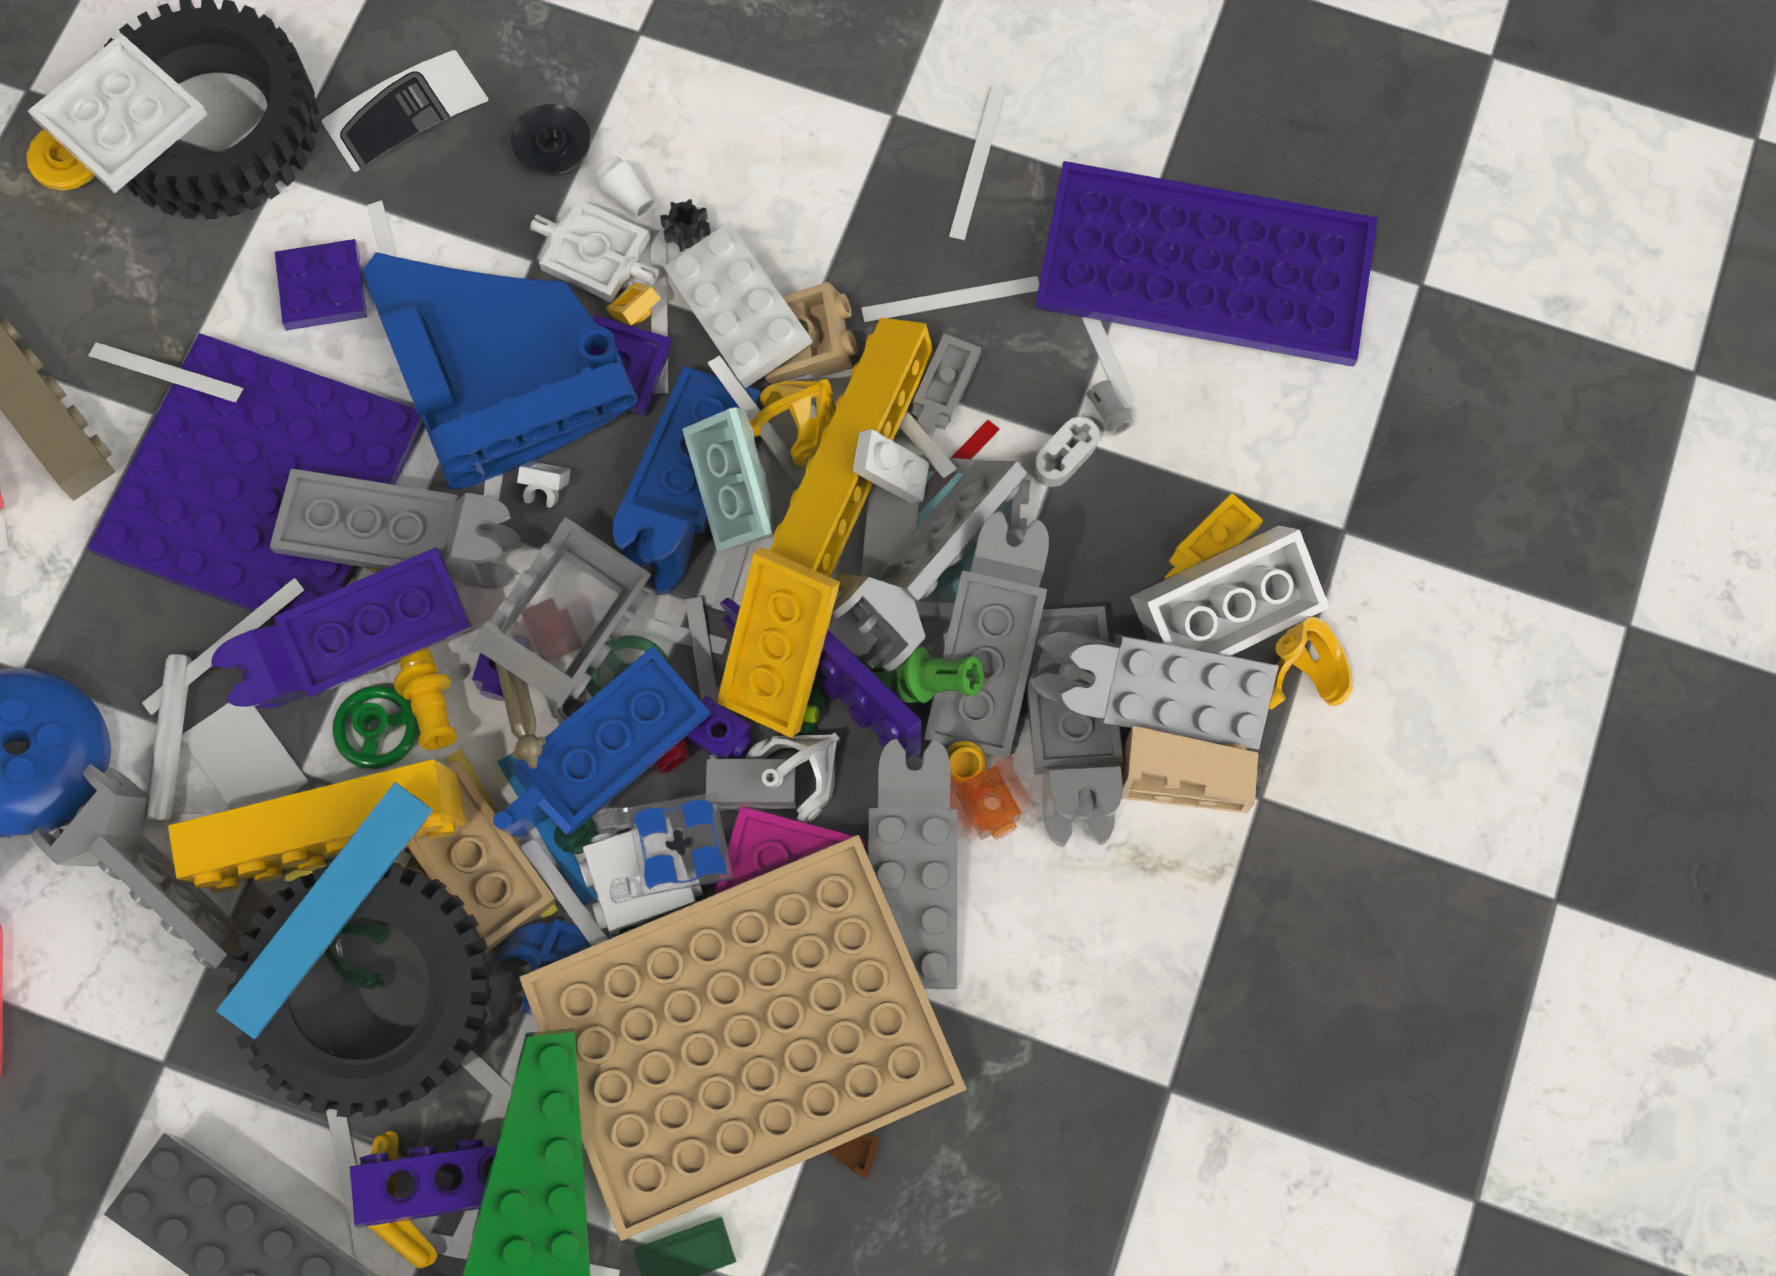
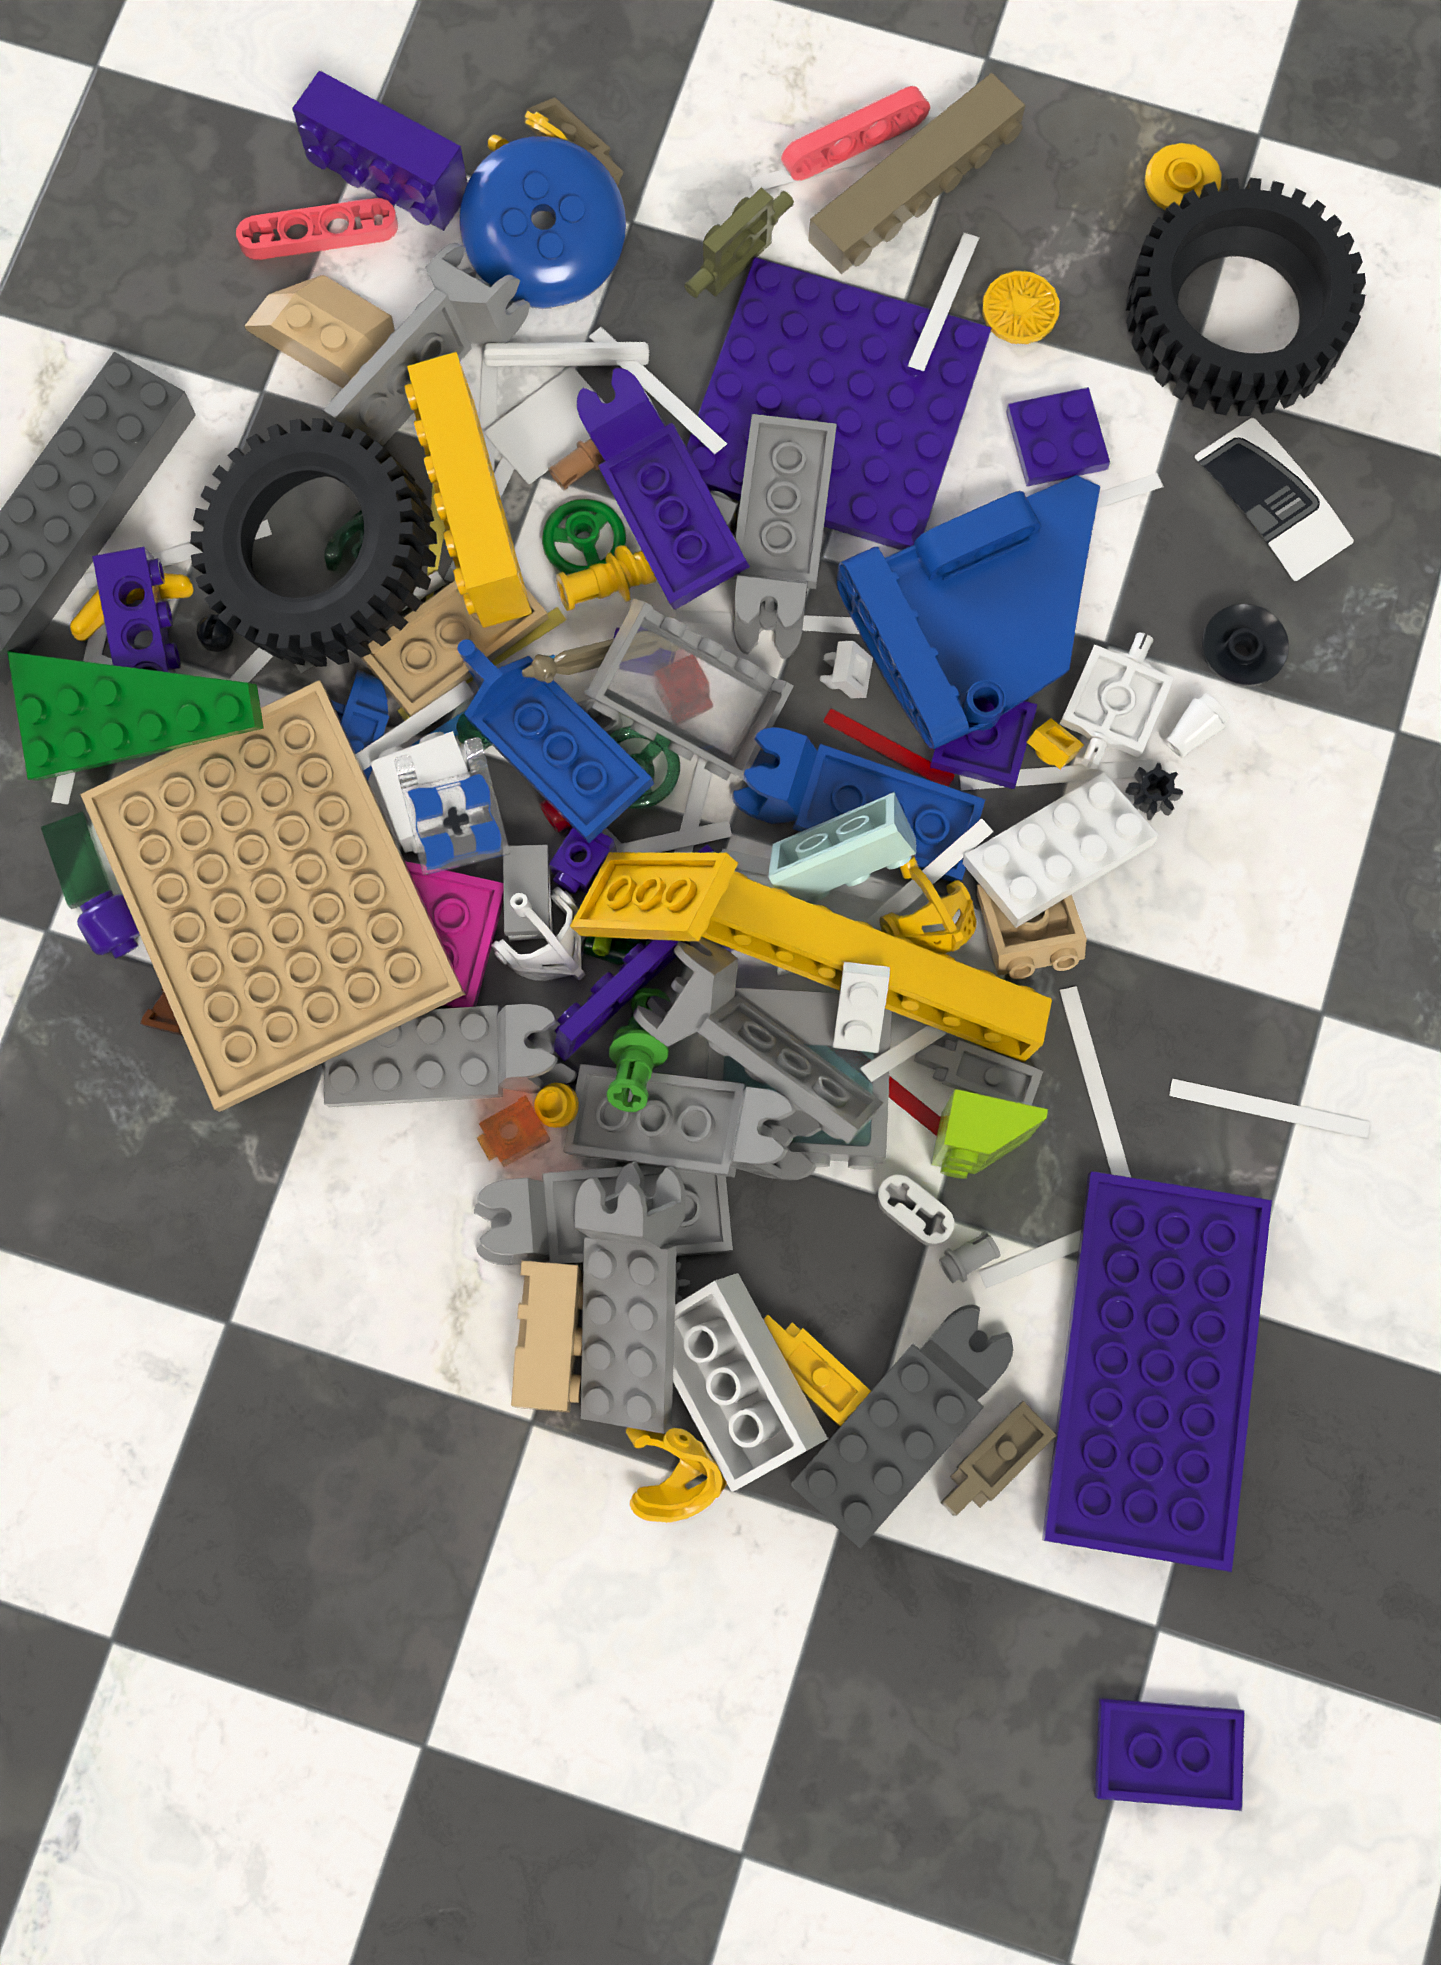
camera: 90 degrees right, 5 degrees up
white plate [28,34,208,193] -> none
dark azure tile [216,782,434,1039] -> none
none -> dark purple head [77,890,140,959]
none -> black hinge [197,614,234,652]
none -> tan wedge [245,275,395,388]
none -> medium nougat pin [548,439,604,491]
none -> olive plate [684,187,794,298]
none -> dark grey hinge [790,1304,1013,1549]
none -> red sticker [823,709,955,787]
none -> lime slope [931,1089,1048,1179]
none -> dark tan hinge [940,1401,1056,1516]
none -> yellow wheel [982,271,1060,344]
none -> dark purple tile [1095,1698,1245,1811]

